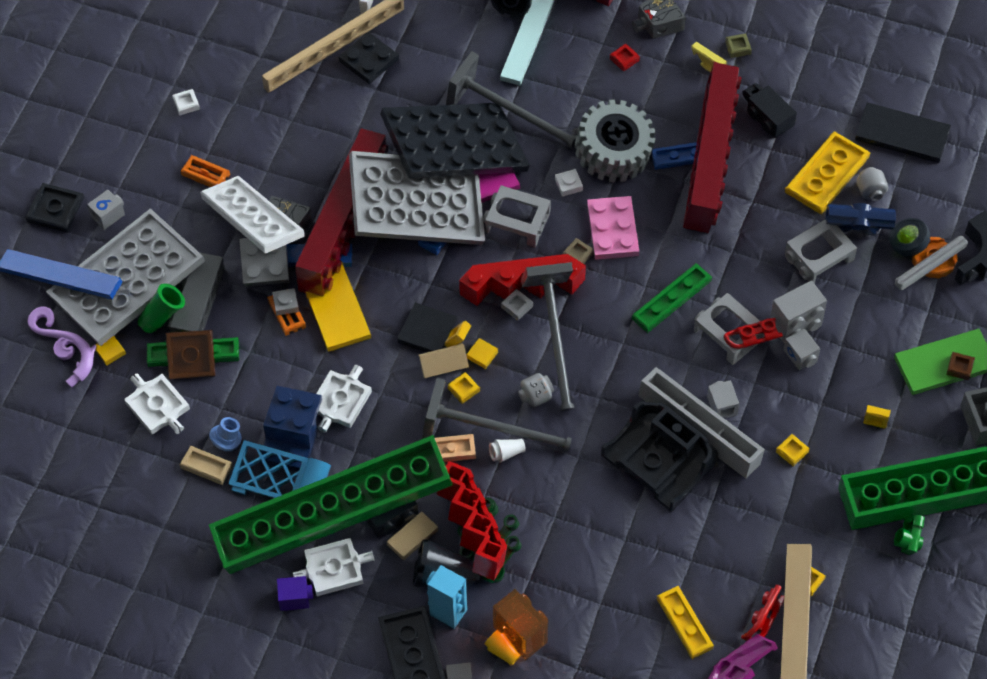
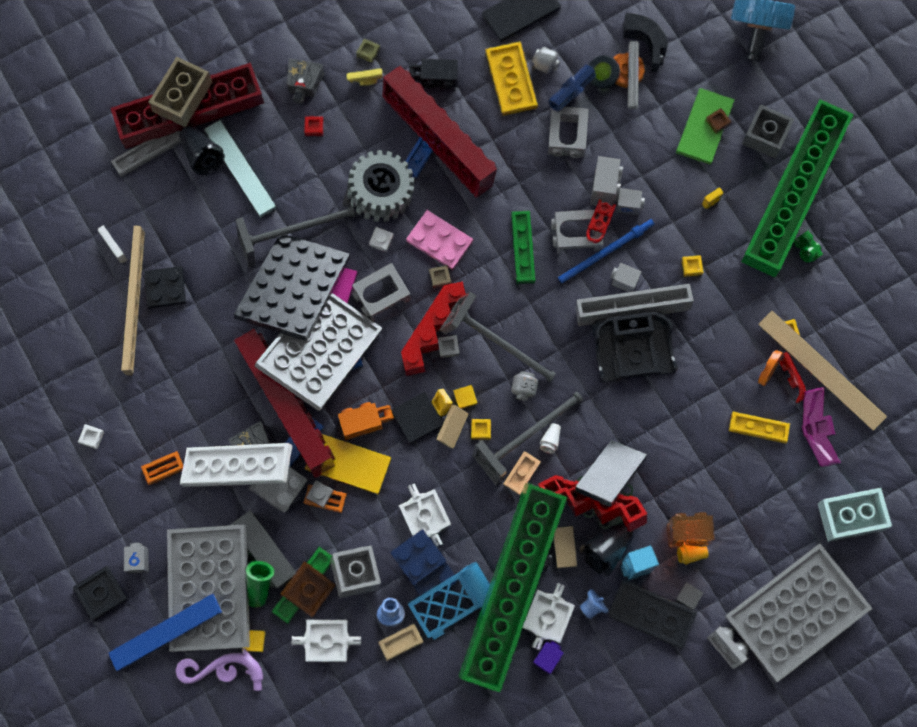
camera: 50 degrees left, 15 degrees up
none -> light grey brick [330,546,381,598]
none -> orange brick [338,402,394,440]
none -> blue bar [558,219,655,284]
none -> tile [575,440,647,507]
none -> medium blue piece [580,589,609,619]
none -> orange tile [758,350,783,387]

